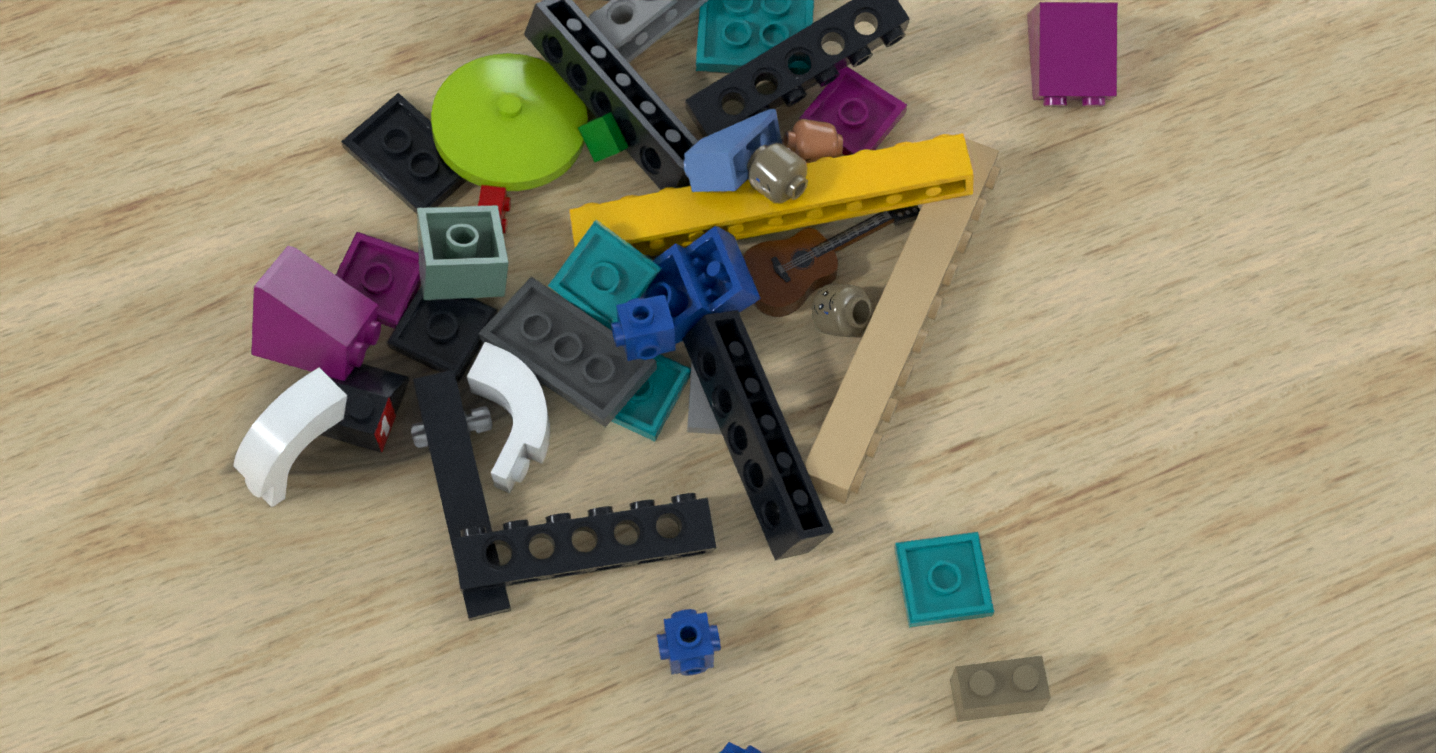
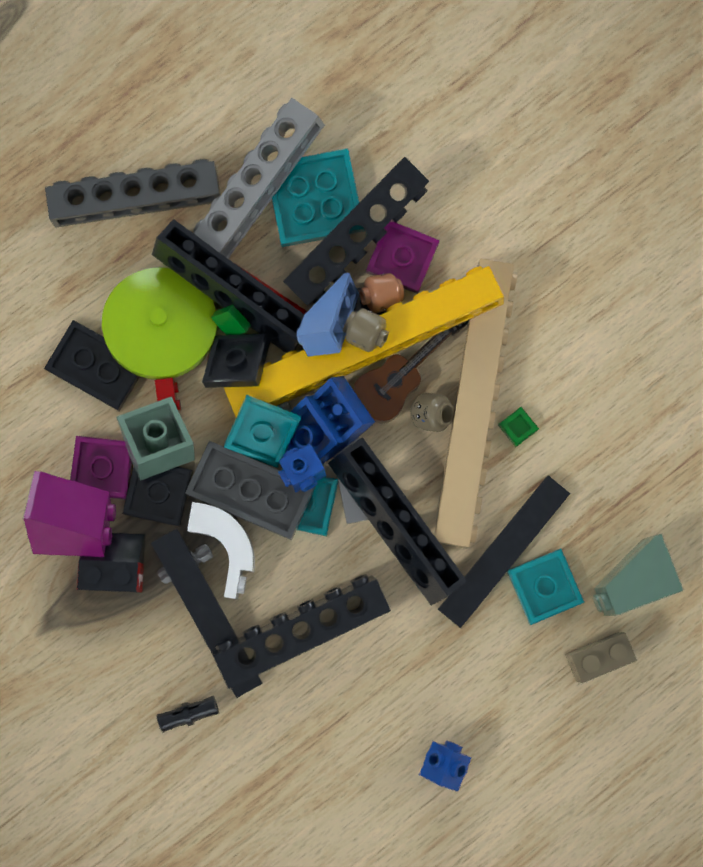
camera: 15 degrees left, 15 degrees up
white arch [234,368,347,507] -> none
blue brick [657,609,721,676] -> none
magenta slope [1027,2,1118,107] -> none
none -> black pin [157,695,219,733]
none -> black tile [202,333,271,388]
none -> black tile [437,475,571,628]
none -> green tile [498,407,539,447]
none -> sand green slope [593,534,684,616]

